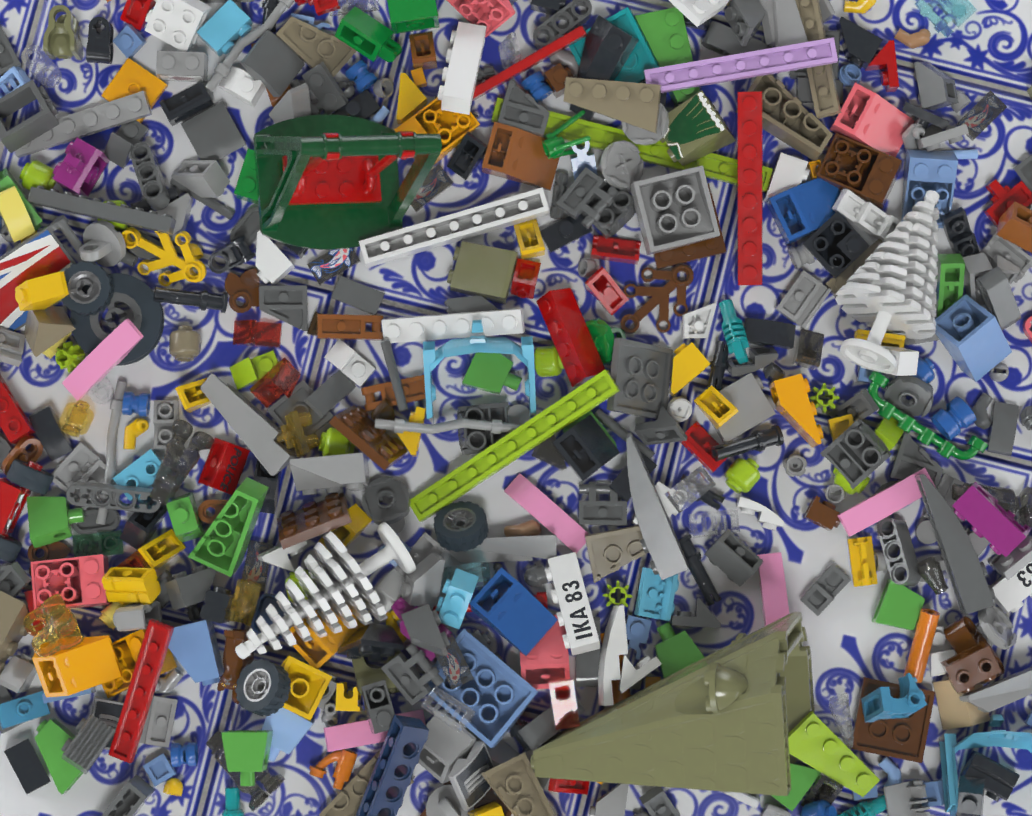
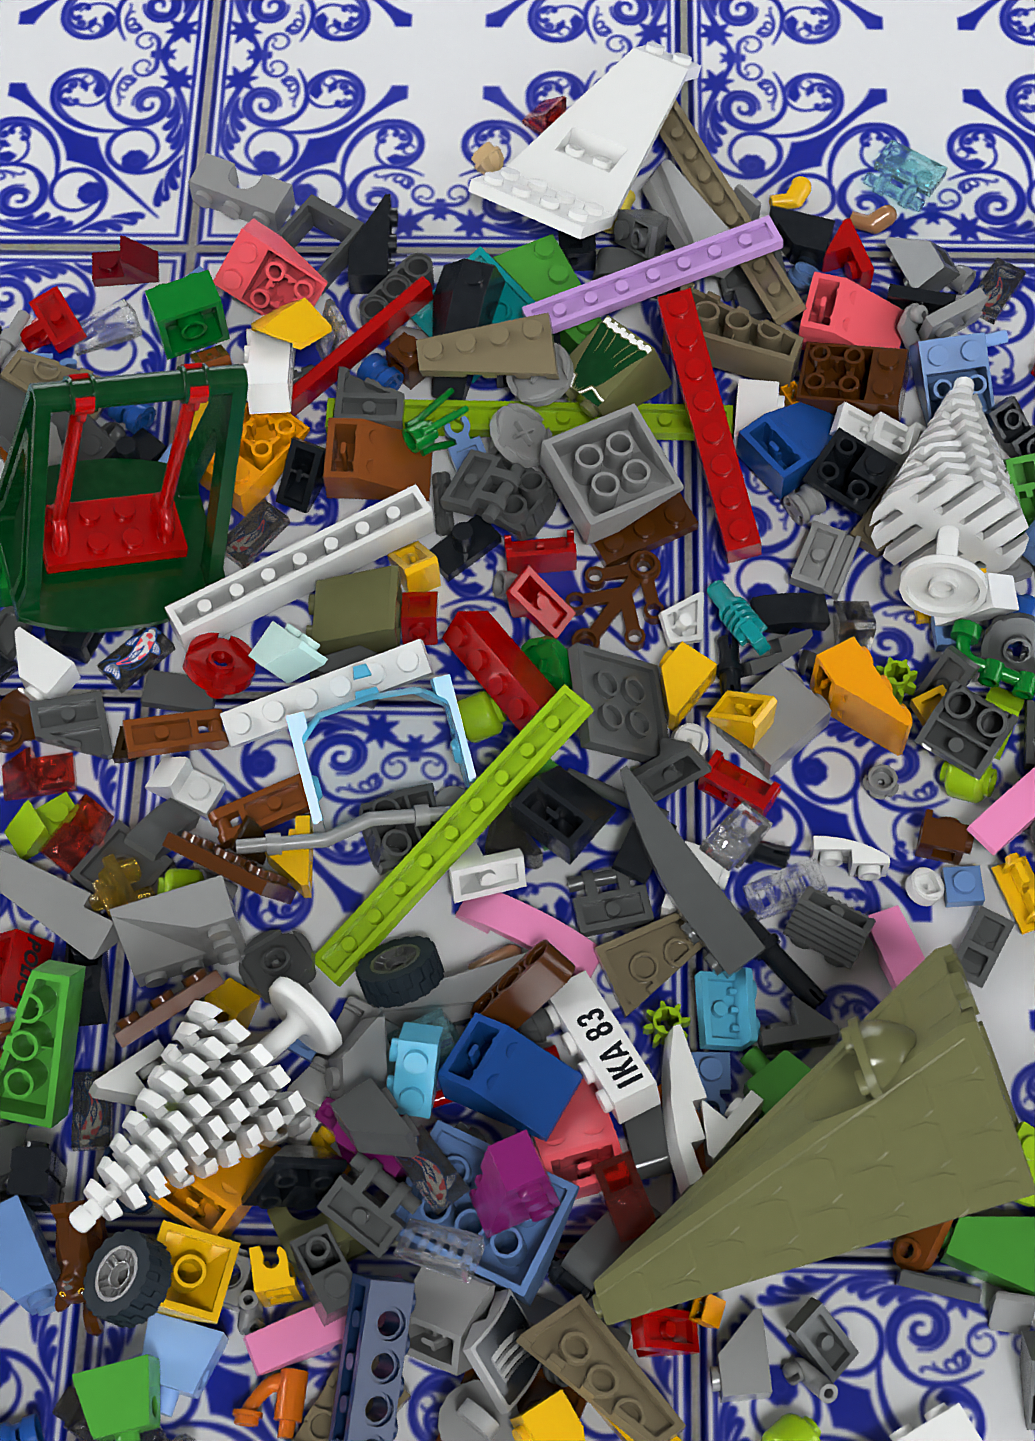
camera: 10 degrees left, 20 degrees down
clear yellow hips [228,579,262,626] -> none
green brick [335,7,402,62] -> none
light grey hinge [373,78,394,98] -> none
dark grey bar [381,340,408,412] -> none
bright green torso [462,352,522,395] -> none
black pin [711,425,784,461] -> none
lime head [725,458,761,494] -> none
light grey hinge [825,484,846,504] -> none
none -> red plate [183,632,256,699]
none -> light aqua slope [248,621,328,684]
none -> yellow slope [251,298,332,350]
none -> white slope [449,842,527,903]
none -> reddish brown beam [469,940,575,1030]
none -> magenta wedge [469,1129,561,1238]
none -> white tile [905,867,944,906]
none -> medium blue plate [941,865,985,908]

